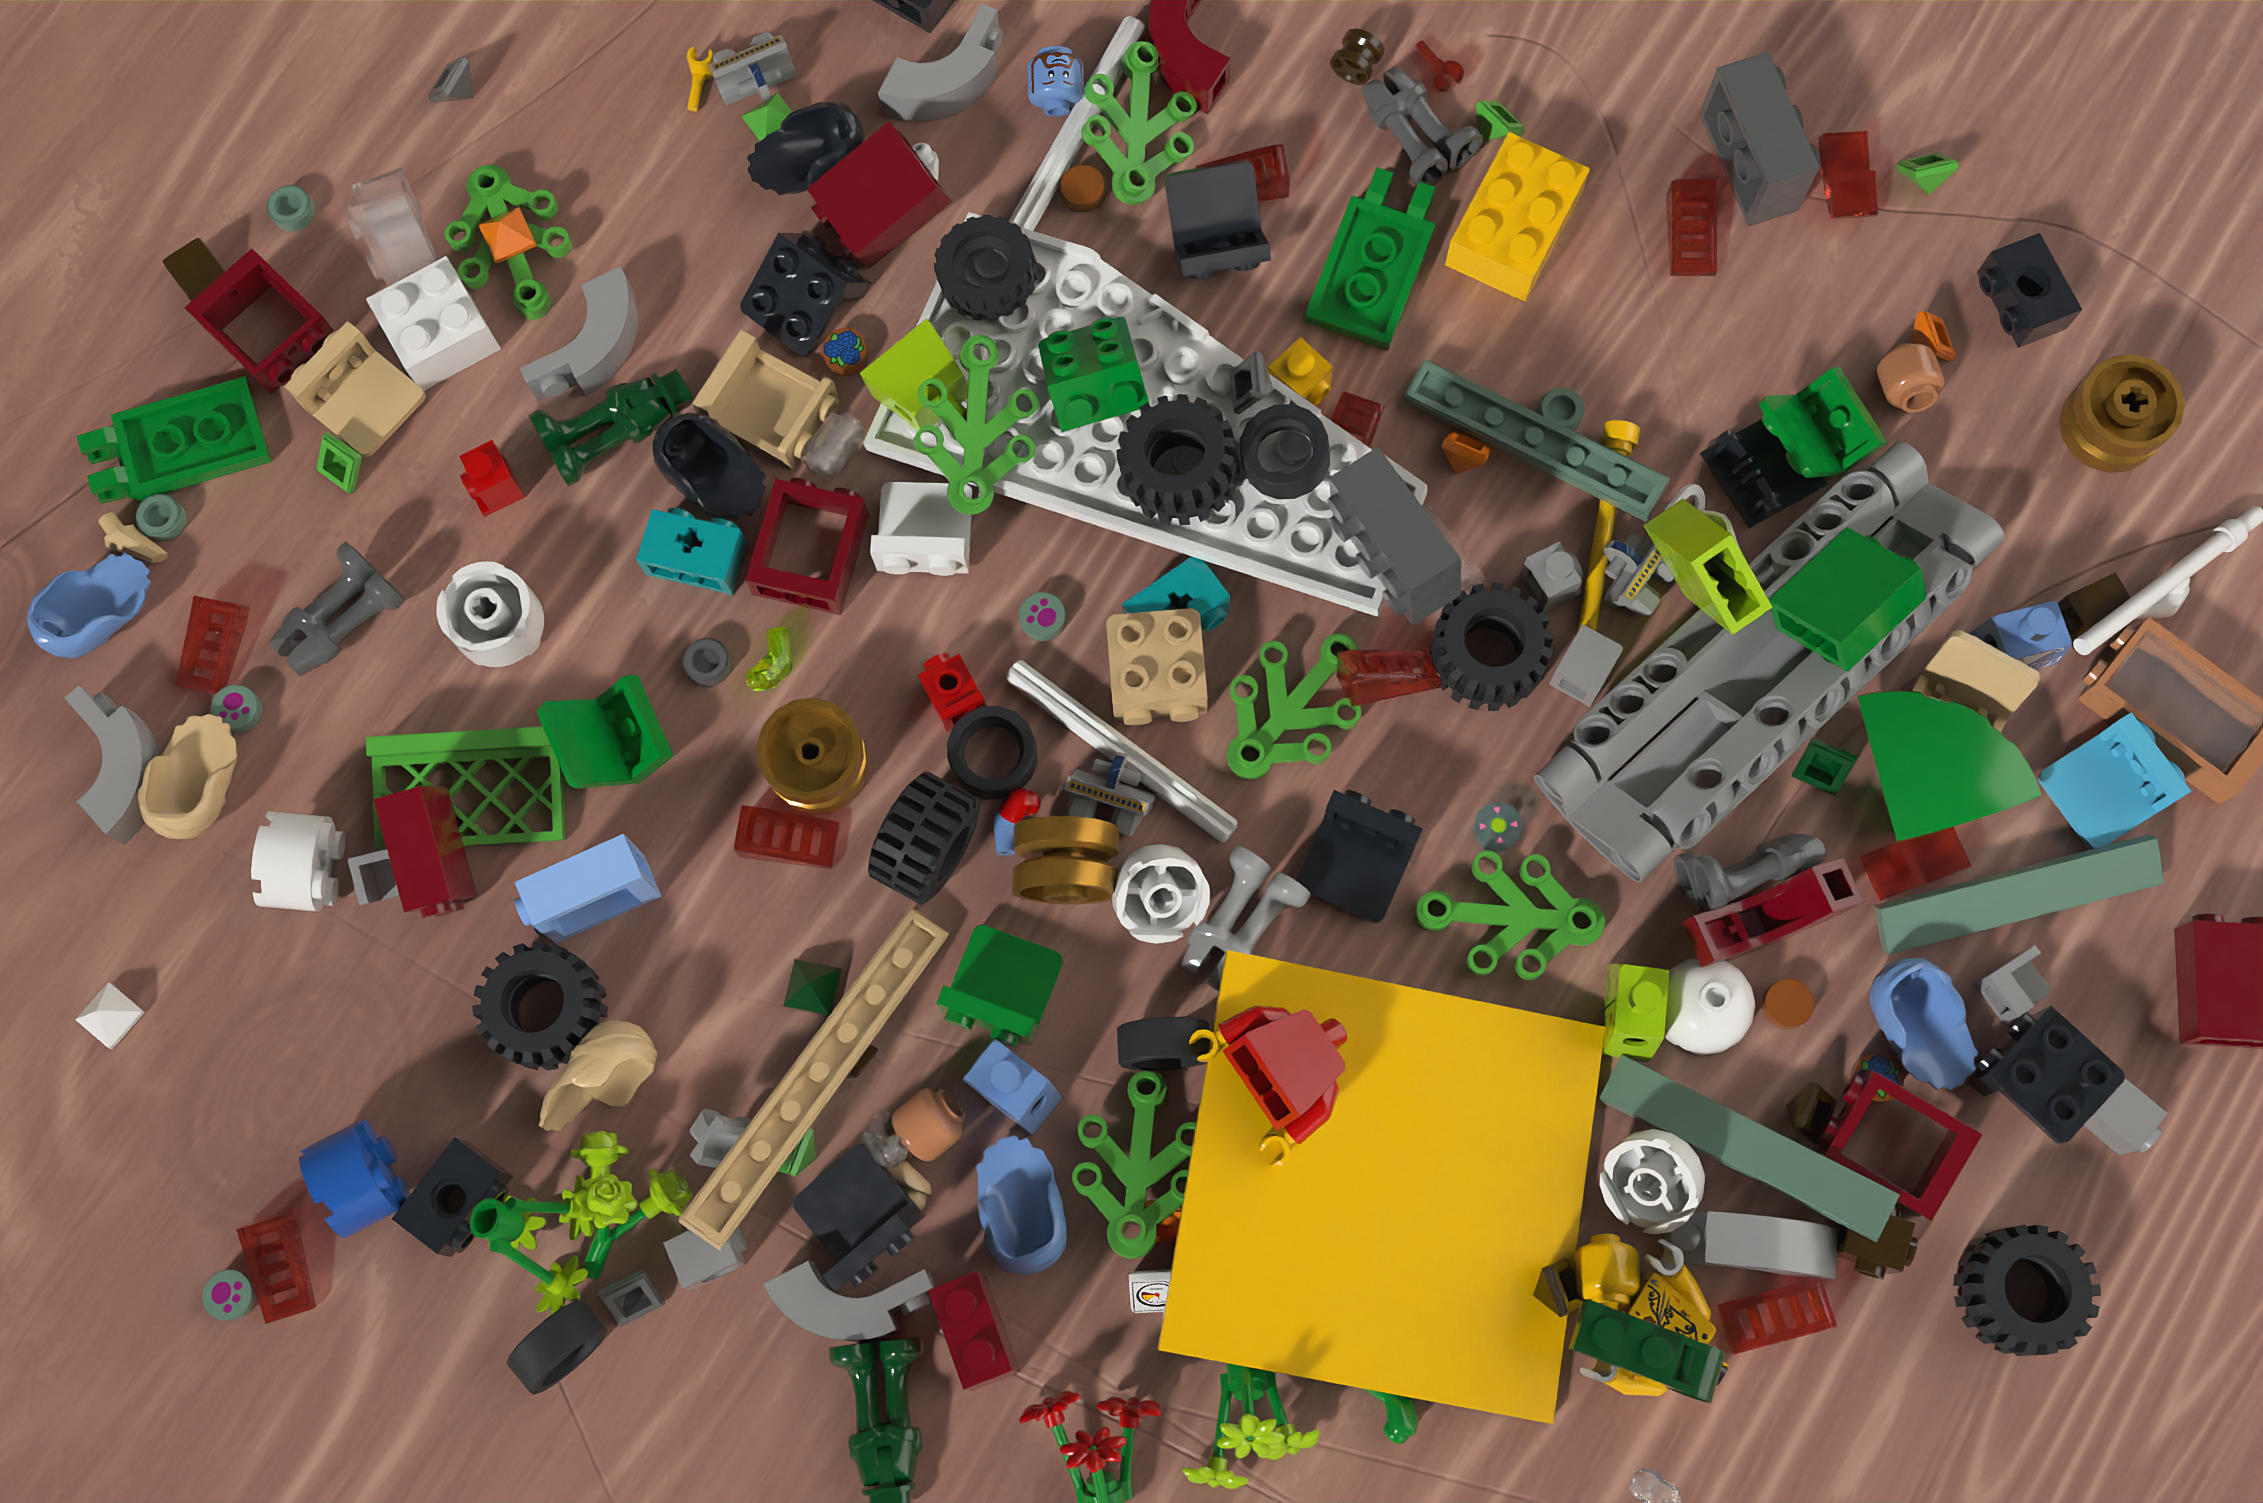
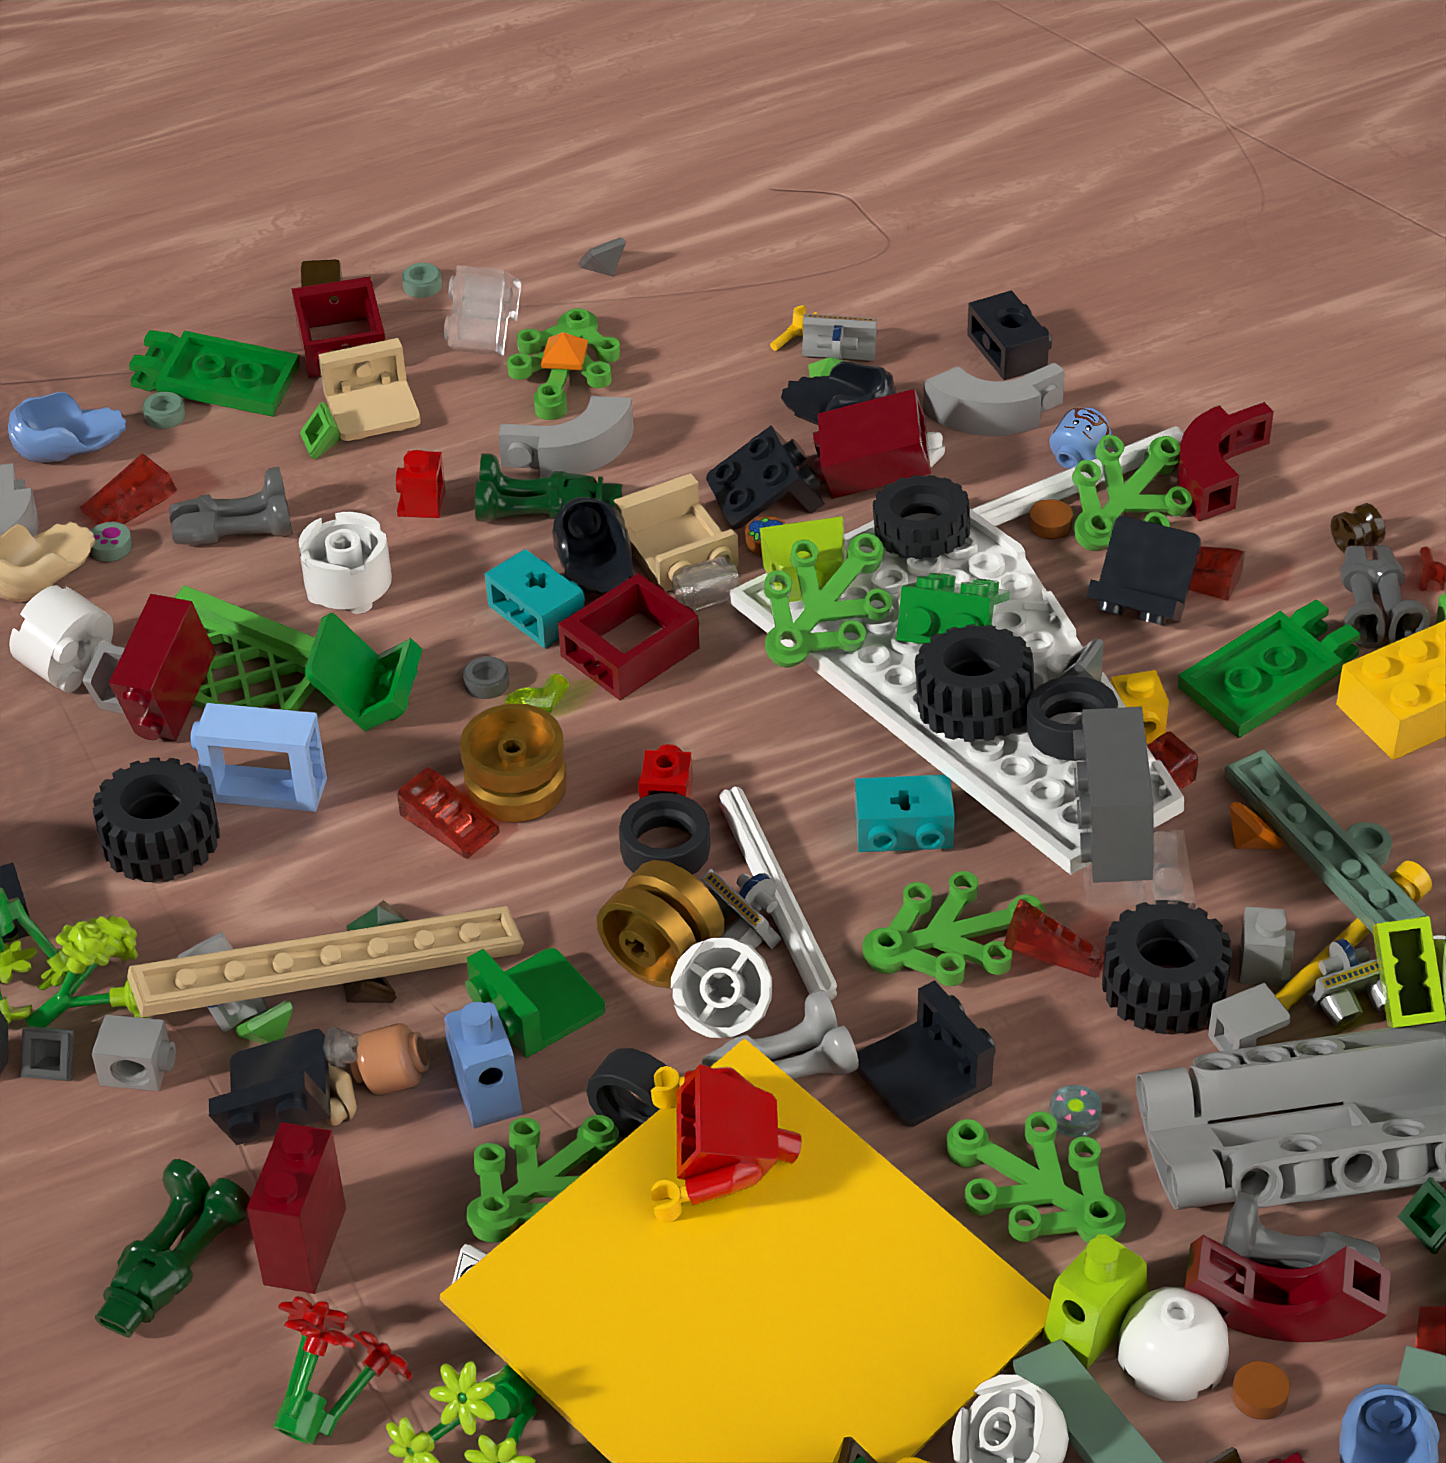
camera: 30 degrees right, 30 degrees down
tan bar [99,512,168,563] -> none
white brick [366,256,501,391] -> none
tan hair [539,1020,658,1132] -> none
light grey arch [763,1261,936,1342] -> none
black tyre [868,771,980,905] -> none
white bracket [870,482,973,576] -> none
medium blue hair [976,1135,1067,1275] -> none
sand green tile [1019,592,1066,641] -> none
tan bracket [1106,608,1208,726] -> none

